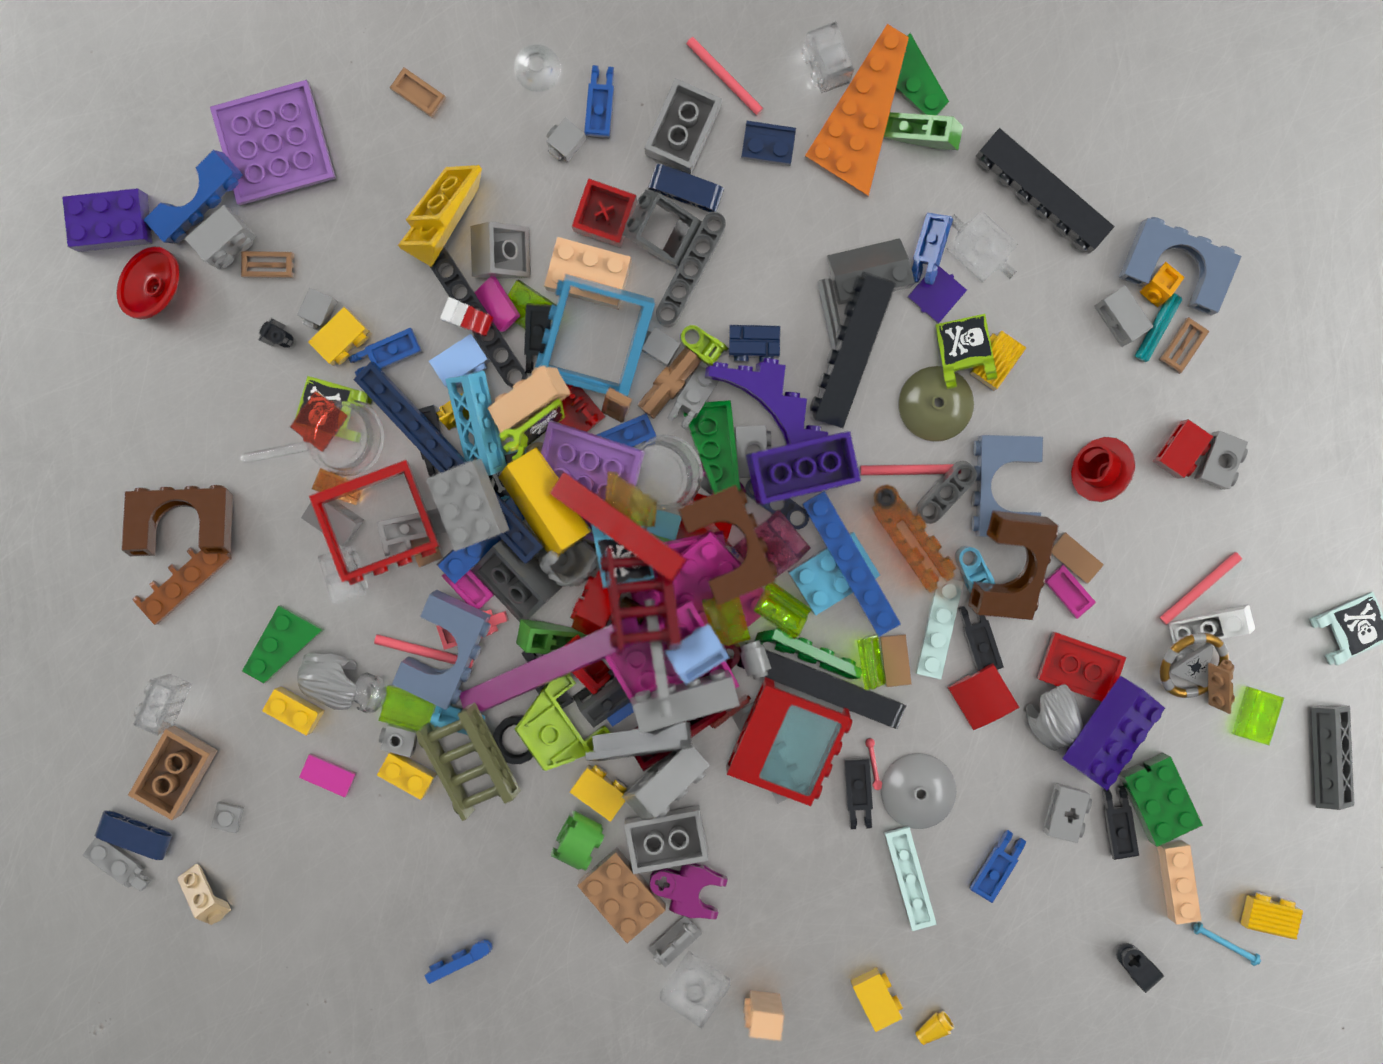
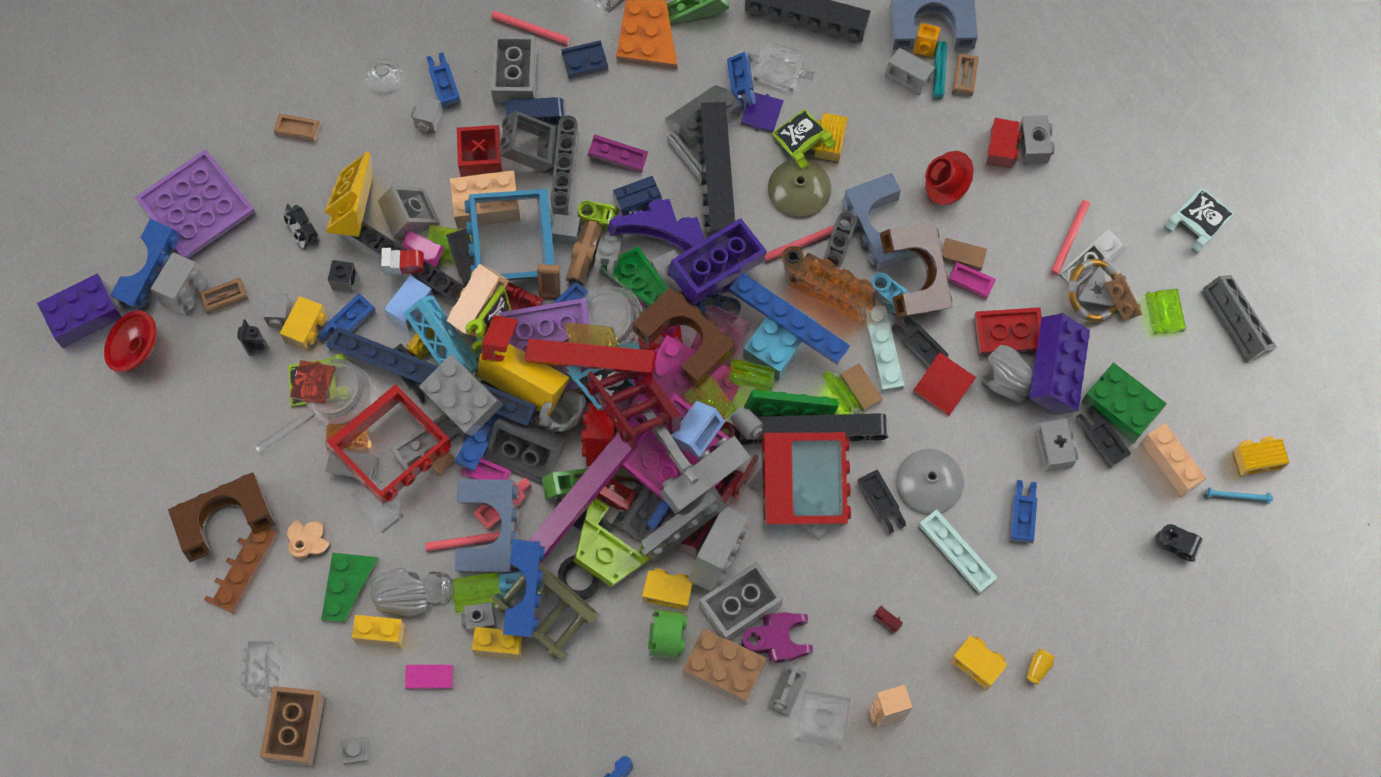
camera: 25 degrees left, 20 degrees down
coral hinge [865,738,882,790] -> none
none -> black hinge [283,204,318,250]
none -> light nougat plate [287,520,330,559]
none -> black brick [328,260,358,293]
none -> red hinge [482,315,518,361]
none -> blue arch [503,539,545,637]
none -> magenta hinge [587,134,648,173]
none -> dark red pin [873,605,903,634]

